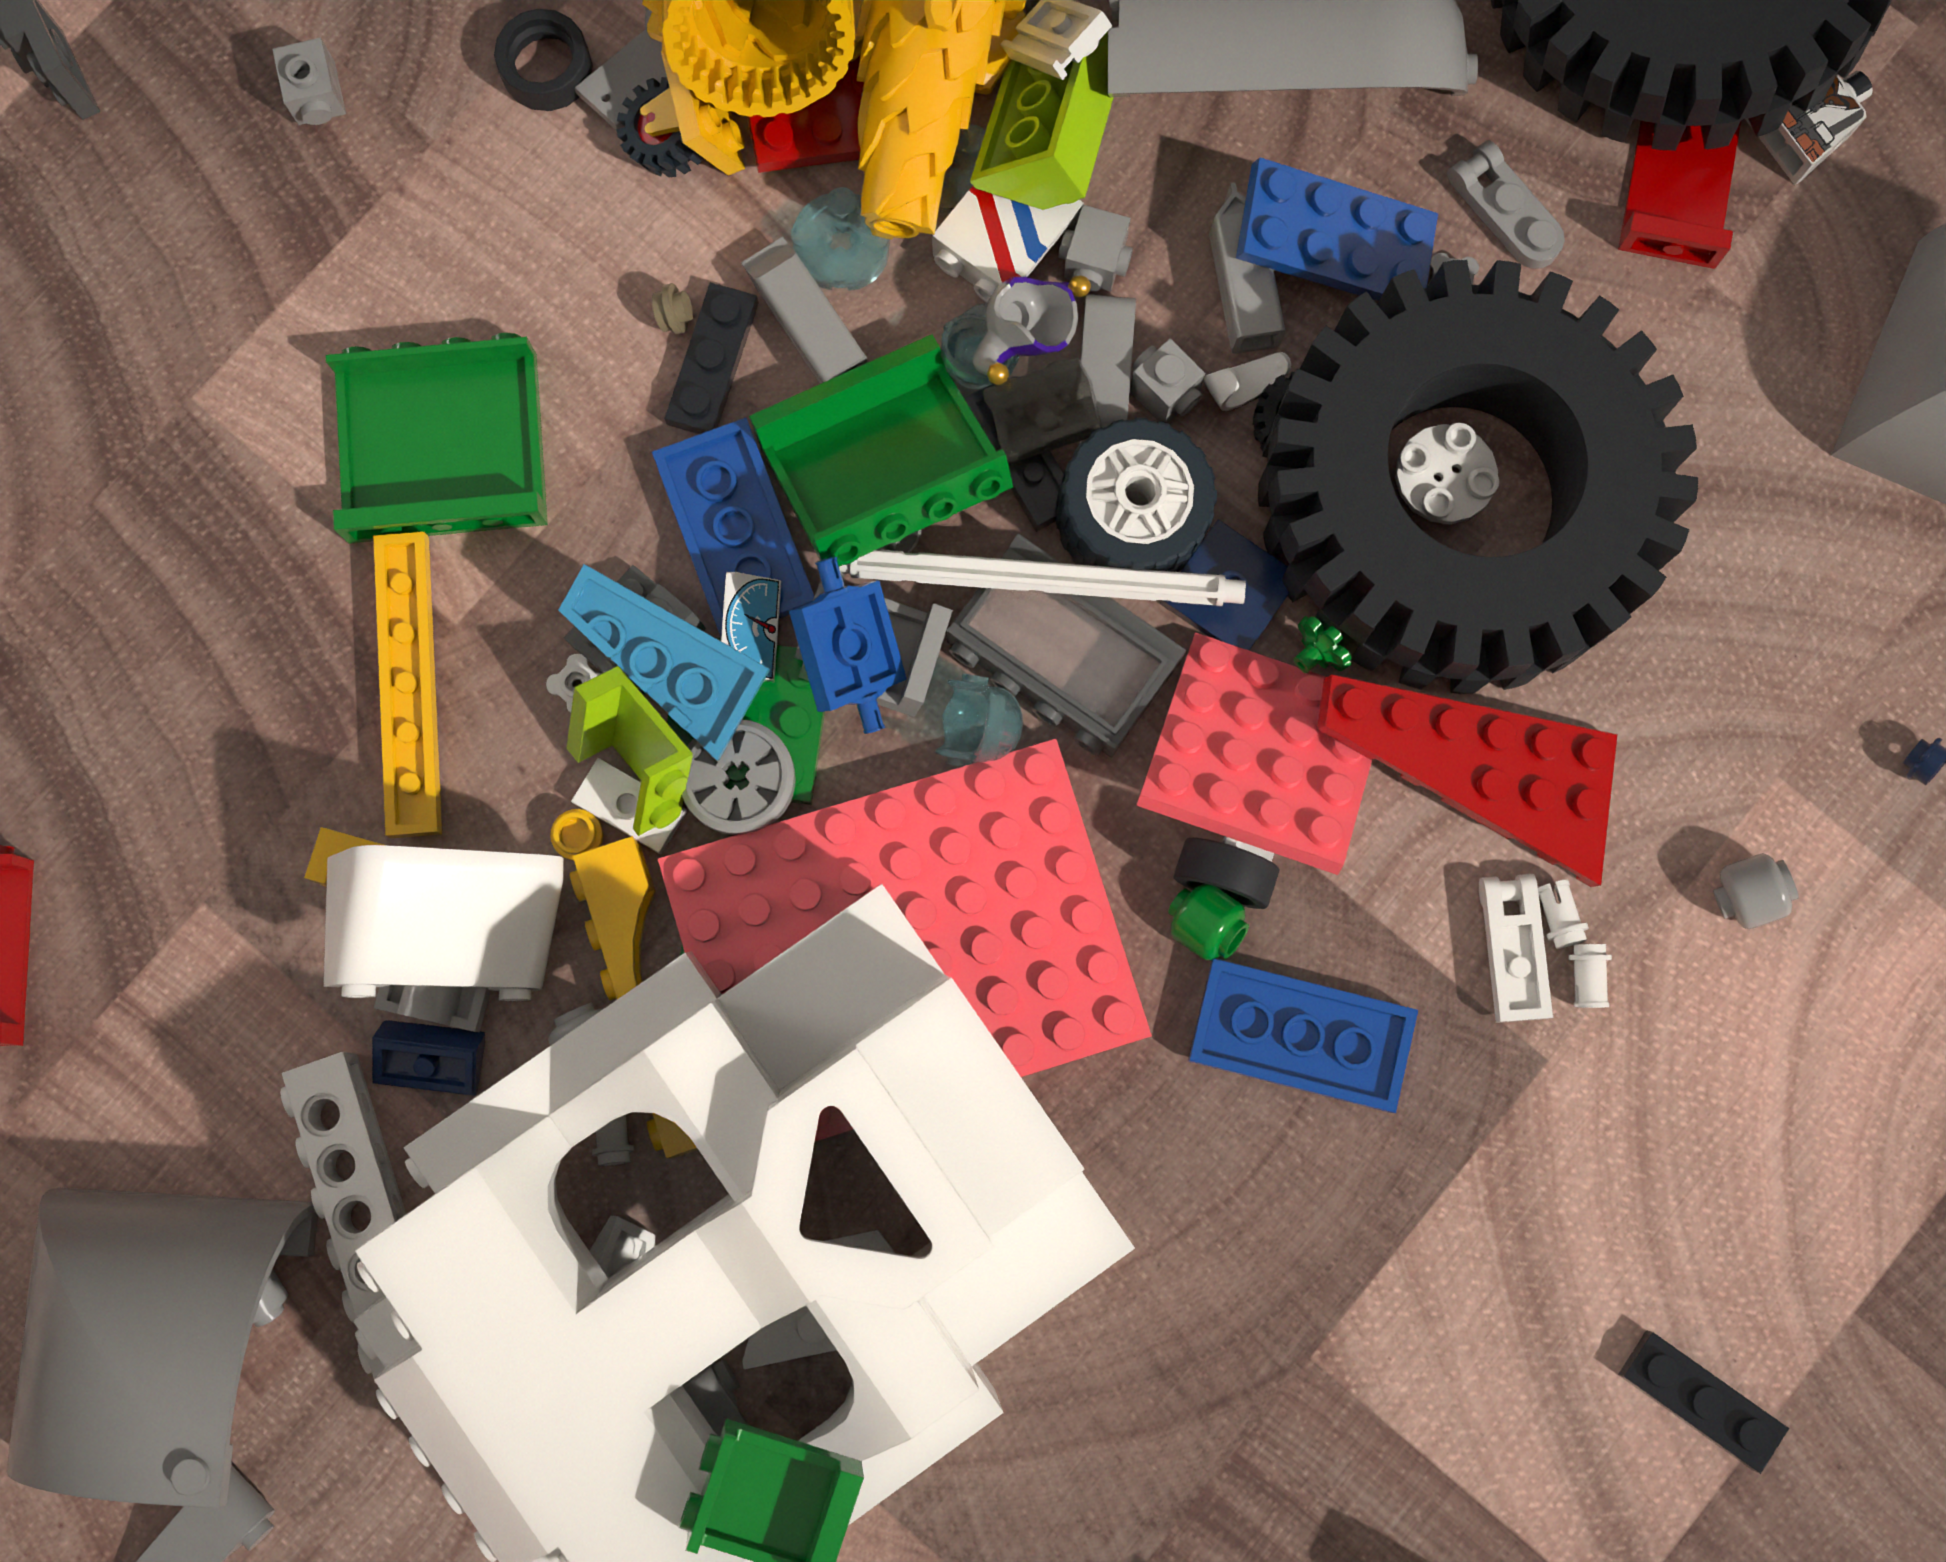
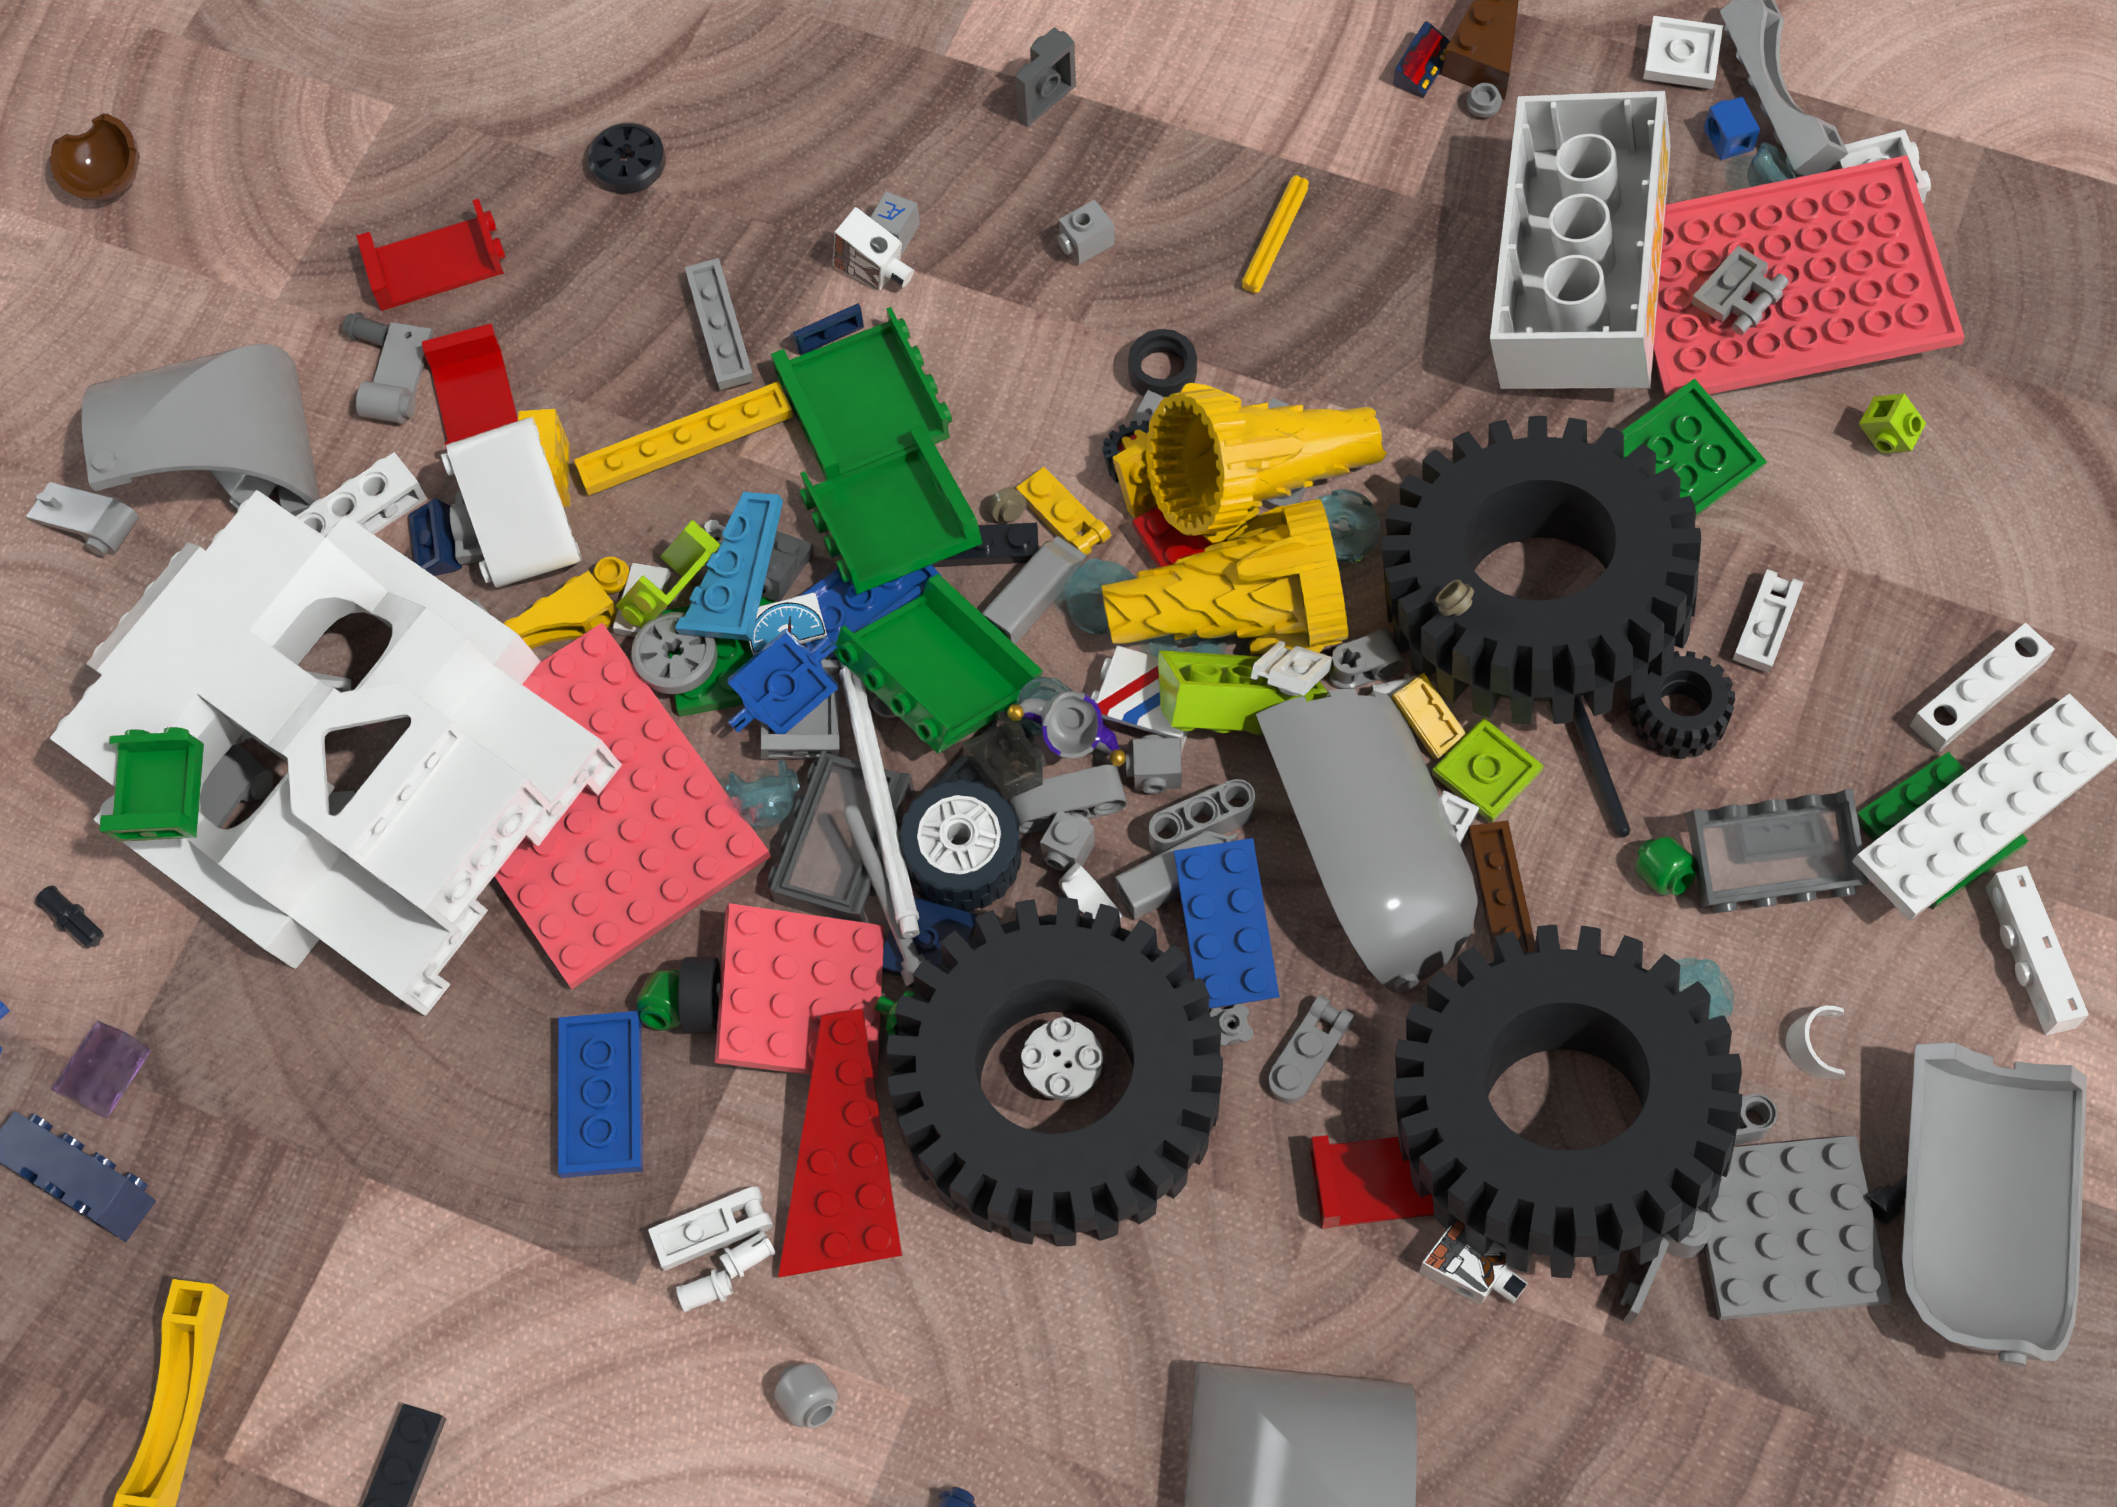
camera: 75 degrees right, 15 degrees down
none -> dark grey pin [343,312,390,347]
none -> light grey door [356,322,433,424]
none -> red panel [421,323,518,451]
none -> light grey plate [685,258,754,390]
none -> dark blue slope [790,303,864,356]
none -> green panel [799,424,982,594]
none -> white torso [833,207,914,290]
none -> light grey piece [844,805,931,988]
none -> light grey brick [870,191,920,256]
none -> yellow plate [1016,467,1112,556]
none -> light grey beam [1149,779,1255,855]

